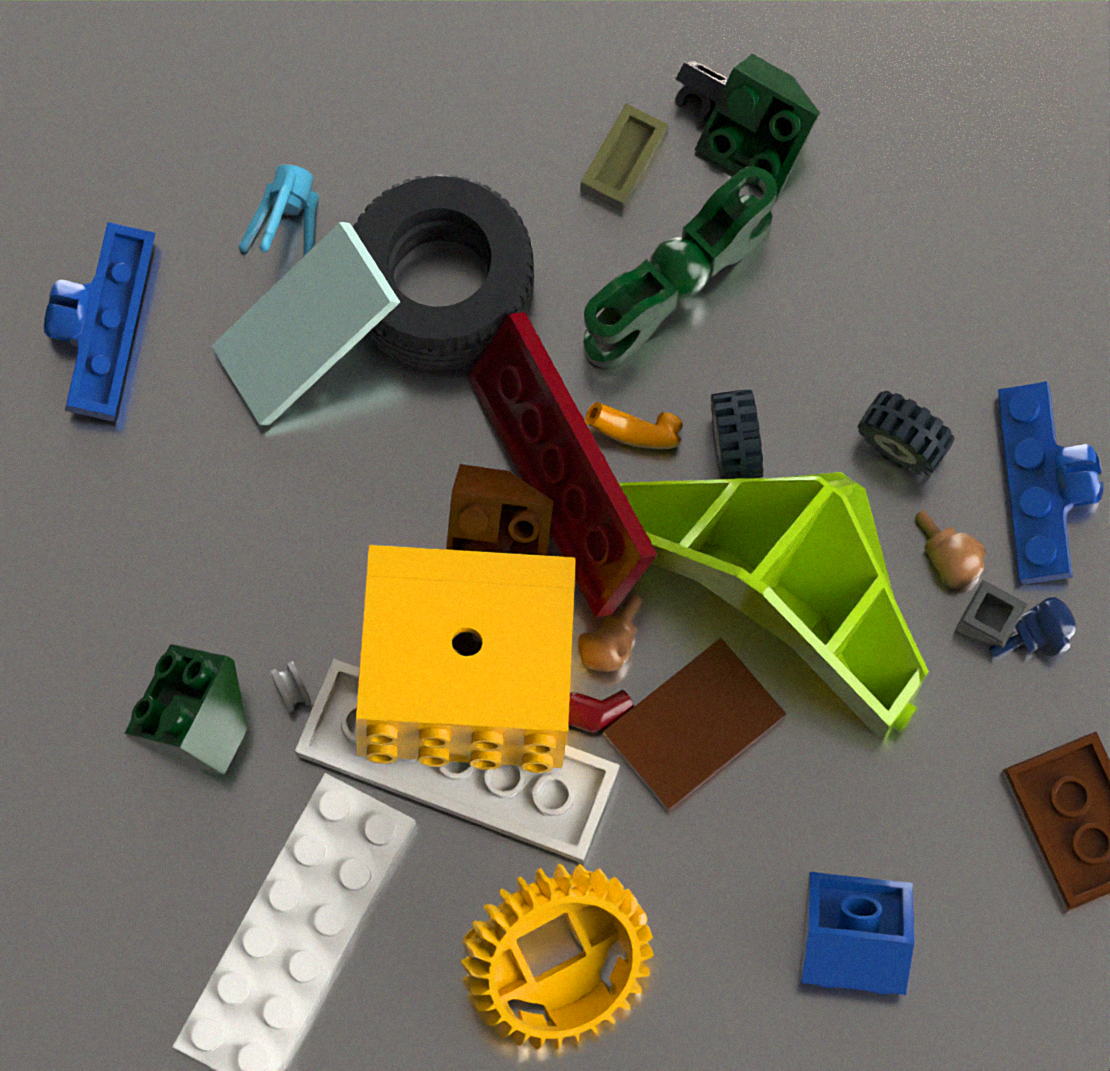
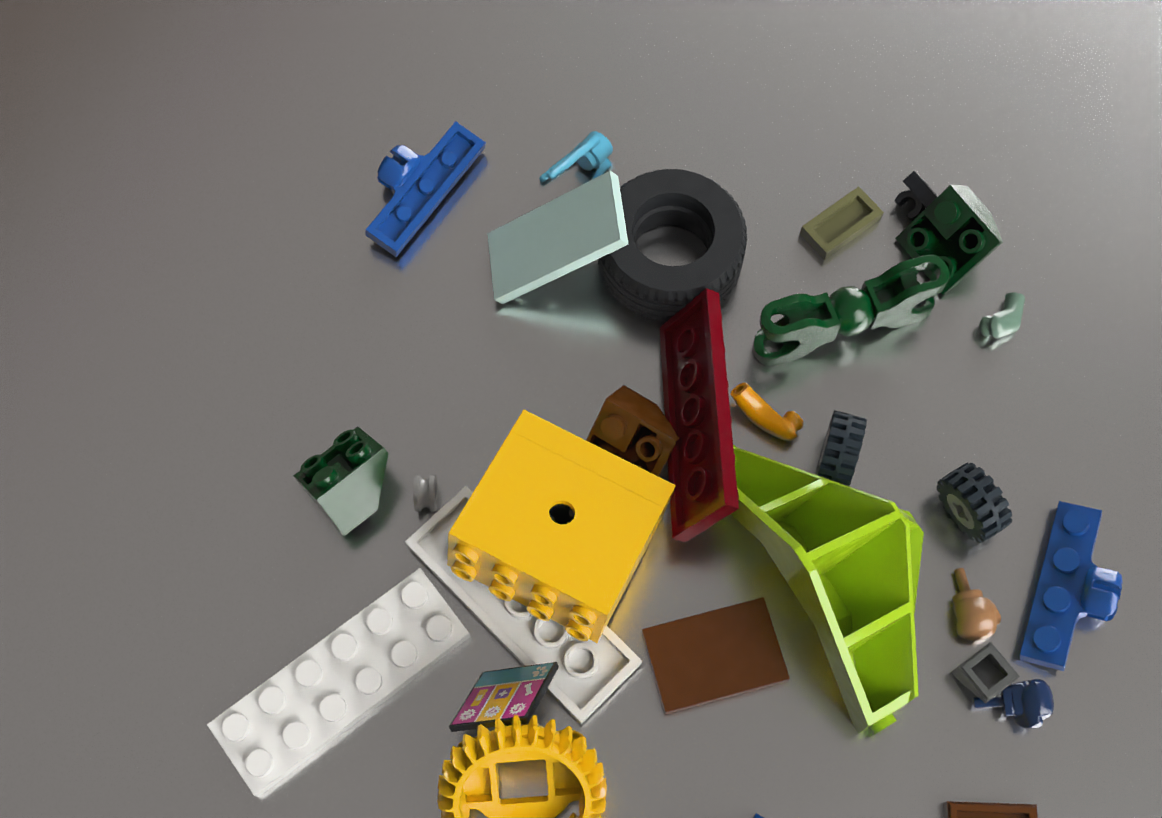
camera: 25 degrees right, 5 degrees down
dark red arm [568,690,634,732] -> none
medium nougat piece [578,595,642,672] -> none
none -> piece [449,662,559,732]
none -> sand green arm [979,292,1025,339]

